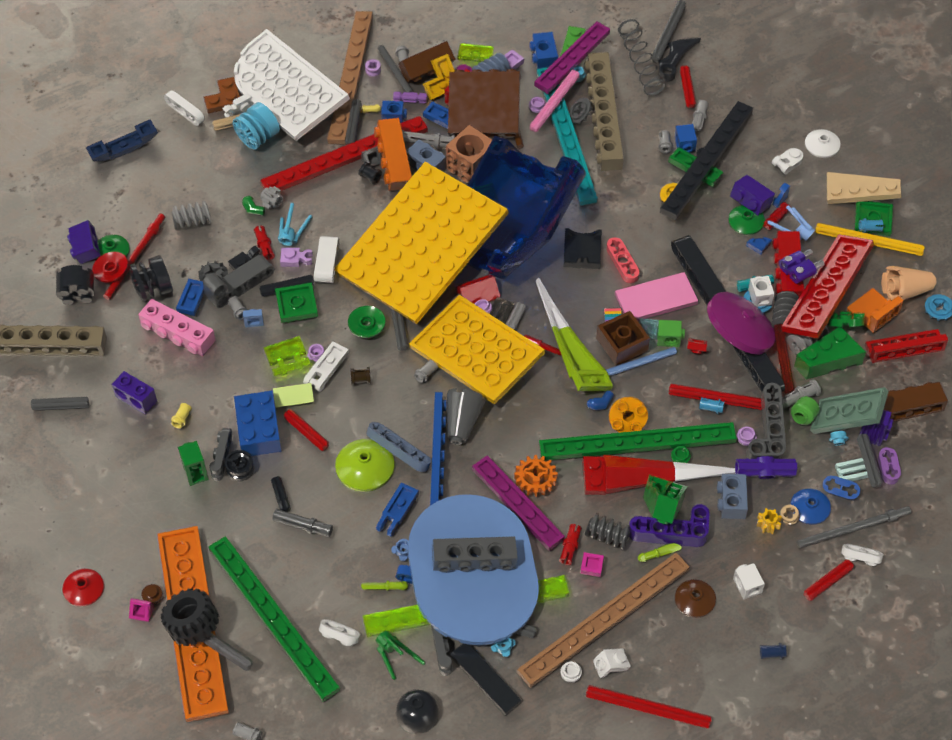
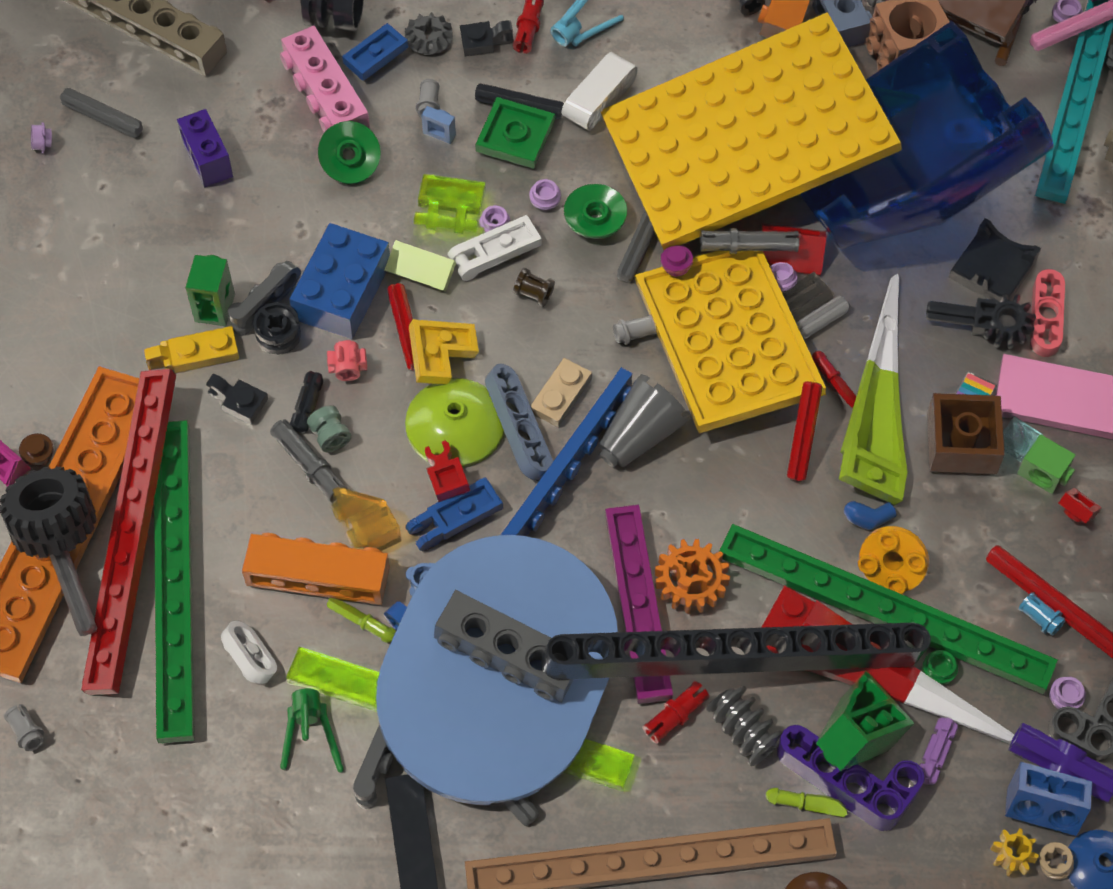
camera: 30 degrees right, 5 degrees up
light yellow pin [171,403,192,429] -> none
dark grey beam [203,255,275,308] -> none
lavender plate [280,248,313,267] -> none
black cylinder [396,689,439,734] -> none
medium azure plate [491,637,515,657] -> none
dark pink plate [580,552,604,577] -> none
medium blue bar [606,347,677,376] -> none
sand blue brick [717,474,748,519] -> none
none -> lavender plate [31,122,52,153]
none -> red plate [81,369,177,695]
none -> yellow hinge [144,326,239,373]
none -> black plate [206,374,268,425]
none -> orange brick [242,533,390,605]
none -> sand green wheel [307,405,352,452]
none -> green dish [318,121,381,184]
none -> coral gear [327,340,367,381]
none -> clear yellow slope [330,487,402,551]
none -> yellow plate [409,319,479,384]
none -> red plate [425,440,471,502]
none -> lavender plate [529,179,561,210]
none -> tan plate [530,358,592,428]
none -> black beam [541,623,931,680]
none -> magenta plate [661,245,693,276]
none -> dark grey pin [700,228,799,254]
none -> red axle [787,381,823,481]
none -> medium lavender axle [919,718,958,785]
none -> black gear [926,293,1036,349]
none -> blue brick [1005,762,1092,836]

